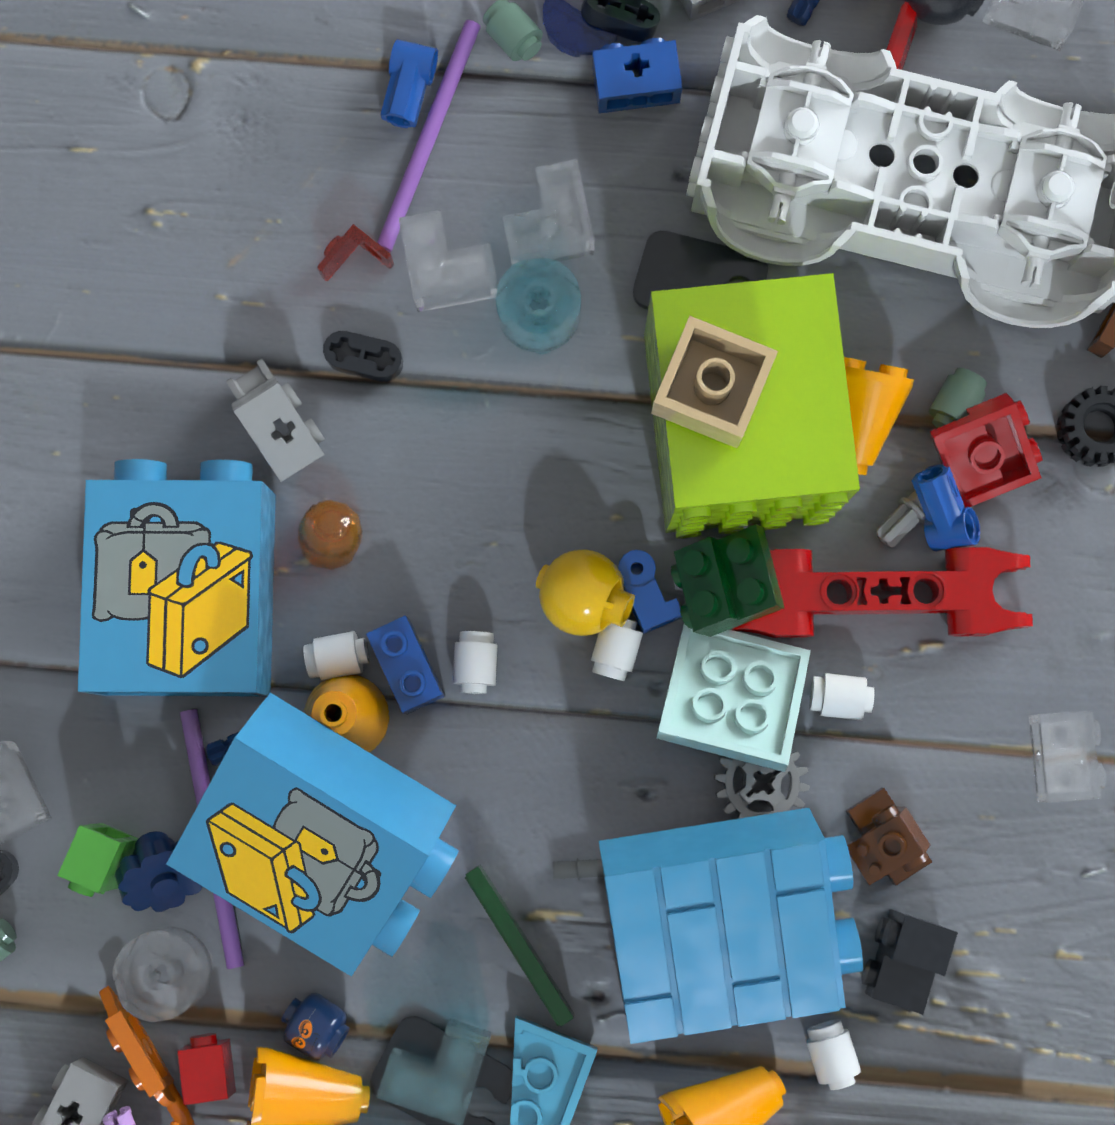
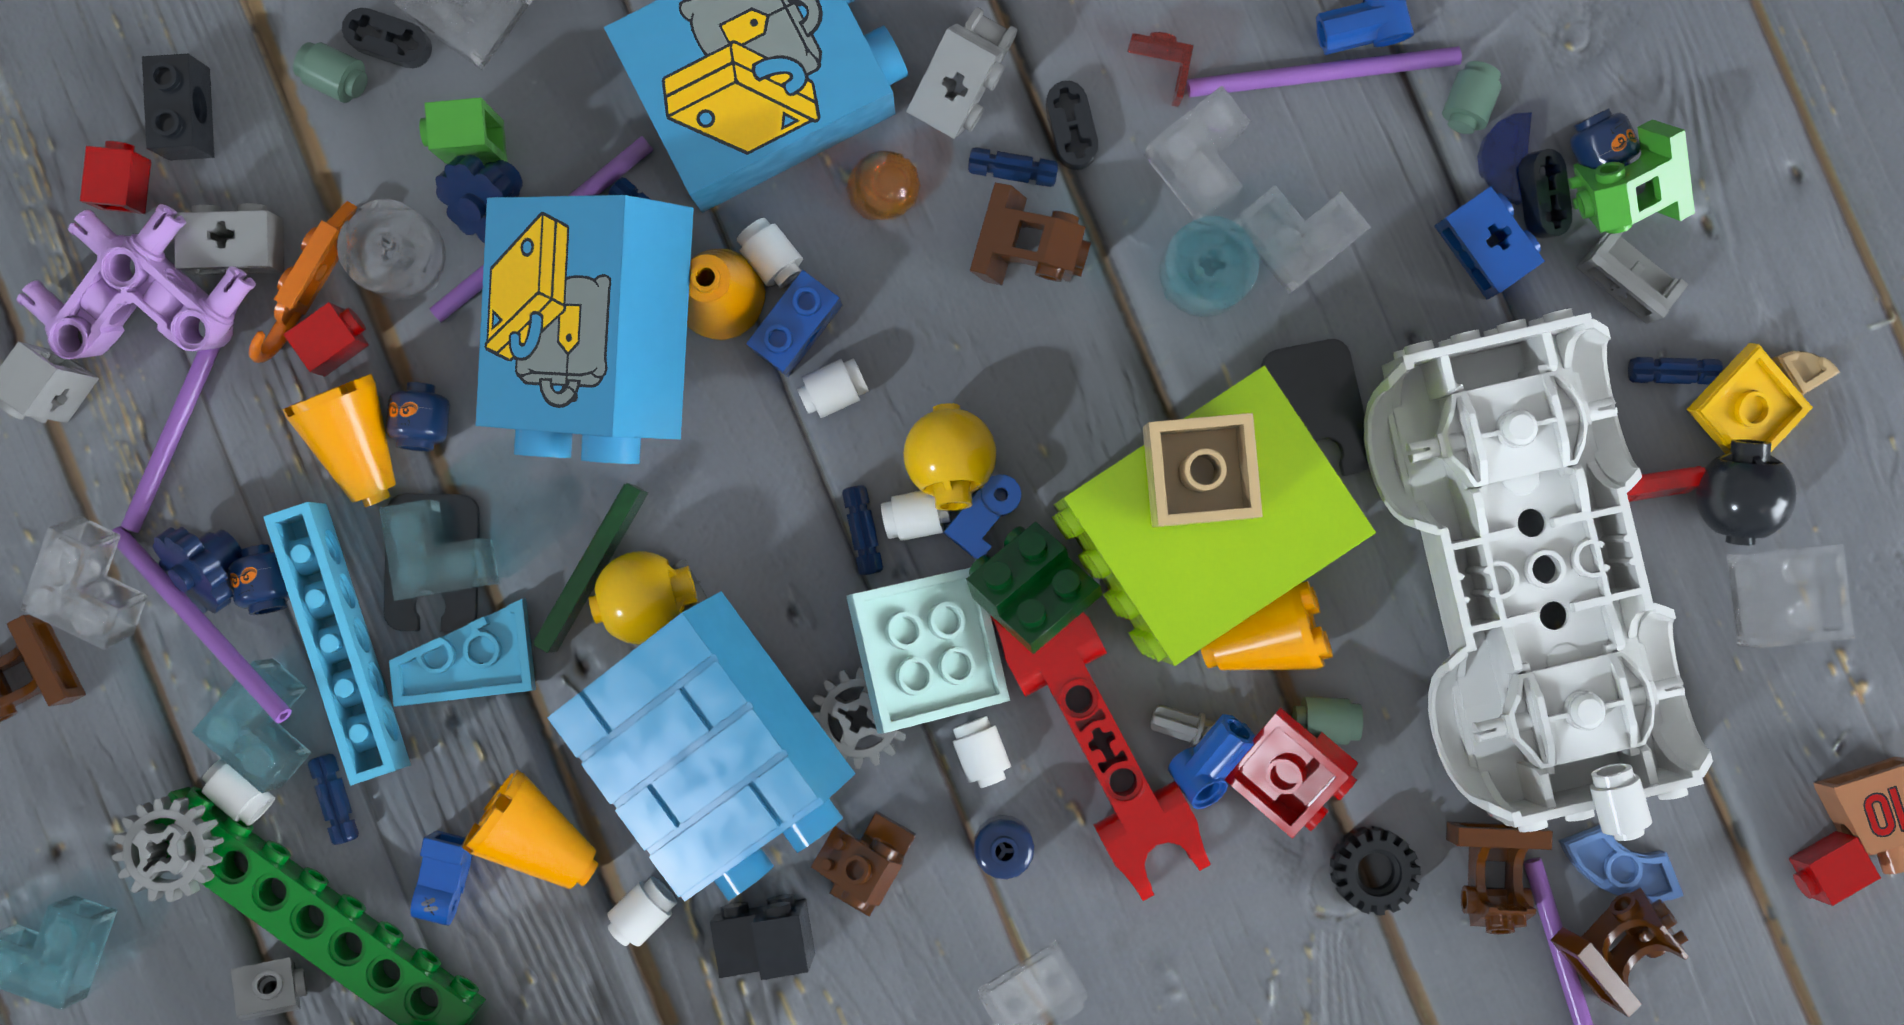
camera: 60 degrees right, 5 degrees up
none -> yellow brick [589,551,698,644]
none -> dark blue axle [842,485,883,576]
none -> dark blue axle [968,147,1058,187]
none -> reddish brown tile [970,182,1091,286]
none -> dark blue head [974,815,1034,880]

